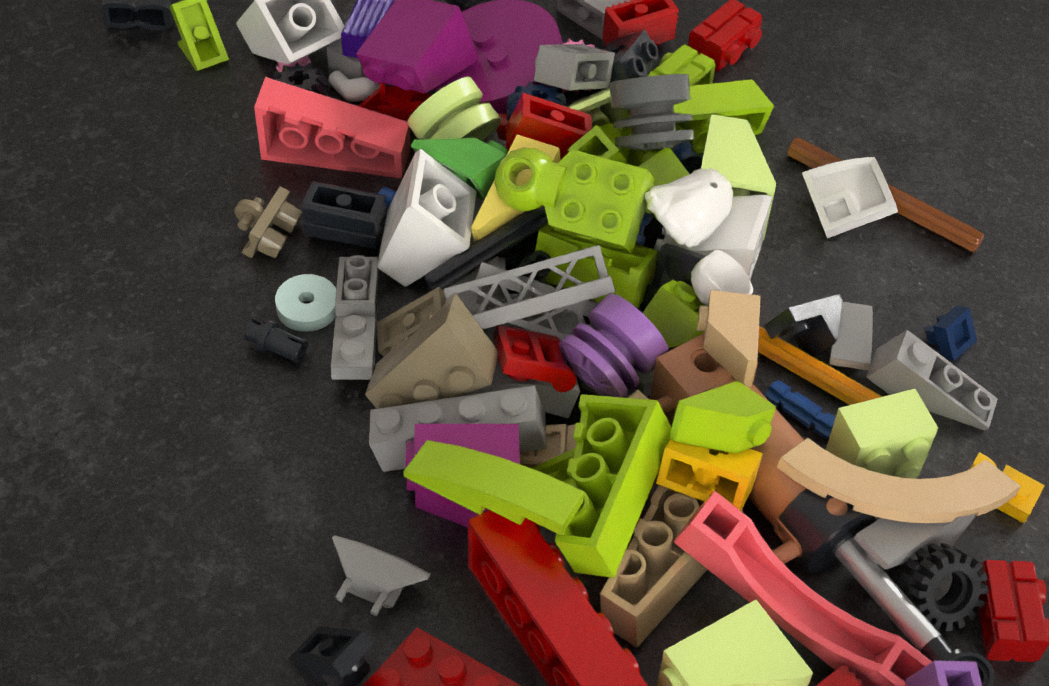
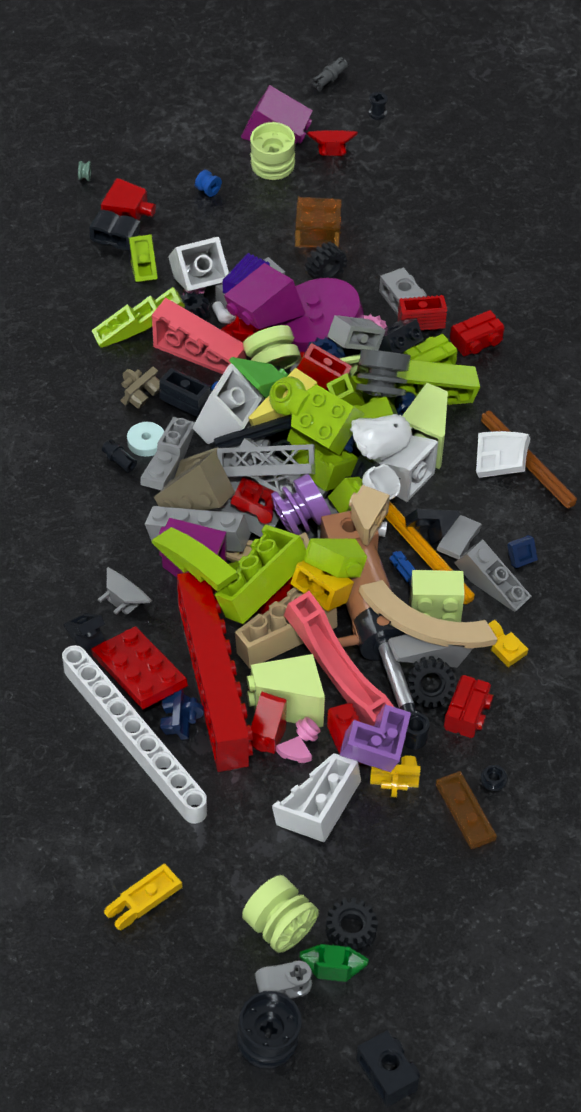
camera: 20 degrees right, 0 degrees up
none -> lime slope [92,287,185,348]

